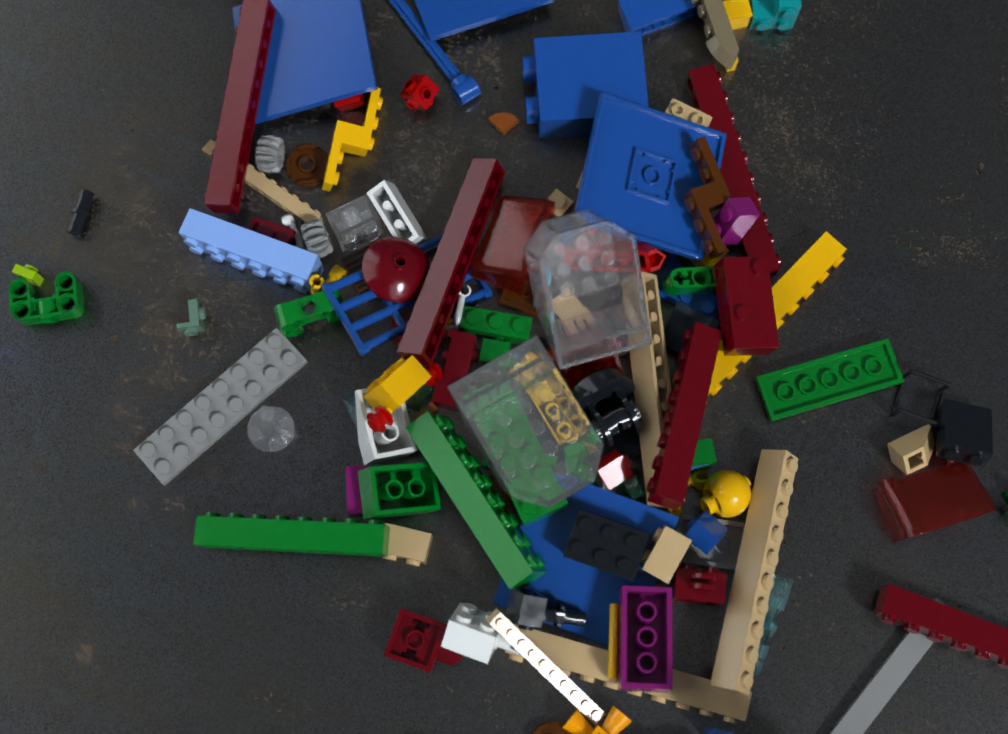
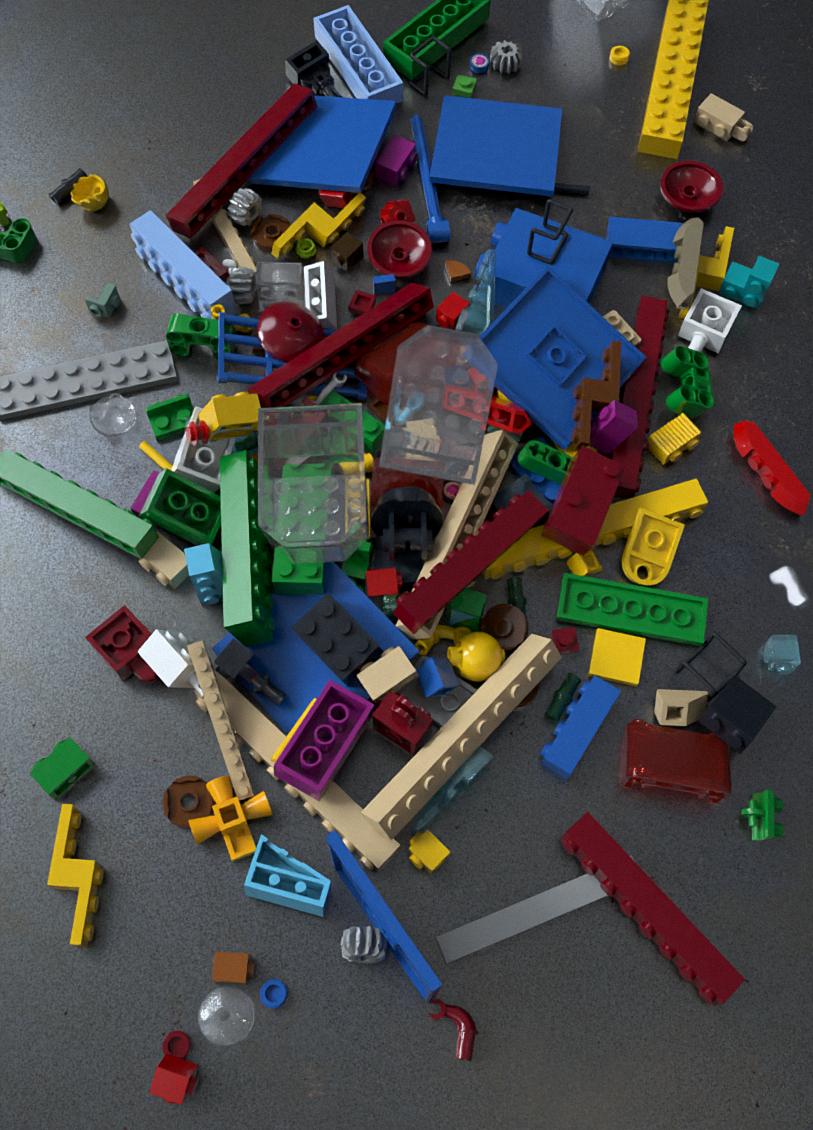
camera: 25 degrees right, 10 degrees down
none -> yellow hair [71,174,109,212]
none -> yellow bar [139,441,173,470]
none -> green bracket [145,394,194,441]
none -> medium azure wedge [184,543,223,605]
none -> lime plate [295,238,316,259]
none -> dark brown brick [330,232,364,272]
none -> dark red plate [348,290,376,315]
none -> dark red dish [367,220,432,279]
none -> blue tile [373,274,395,295]
none -> magenta brick [375,135,417,186]
none -> yellow brick [409,829,450,875]
none -> red brick [436,291,470,332]
none -> clear light blue wedge [452,249,496,343]
none -> reddish brown tile [479,604,529,653]
none -> clear green pin [506,577,527,618]
none -> black piece [527,199,573,264]
none -> blue brick [540,675,621,781]
none -> pin [544,673,581,723]
none -> dark red plate [550,627,580,655]
none -> yellow slope [567,550,603,577]
none -> yellow tile [588,628,646,687]
none -> yellow tile [622,508,685,586]
none -> yellow brick [647,413,702,465]
none -> green beam [661,346,714,418]
none -> white brick [678,288,742,353]
none -> red brick [734,421,810,516]
none -> clear light blue brick [763,635,801,674]
none -> clear piece [769,565,810,606]

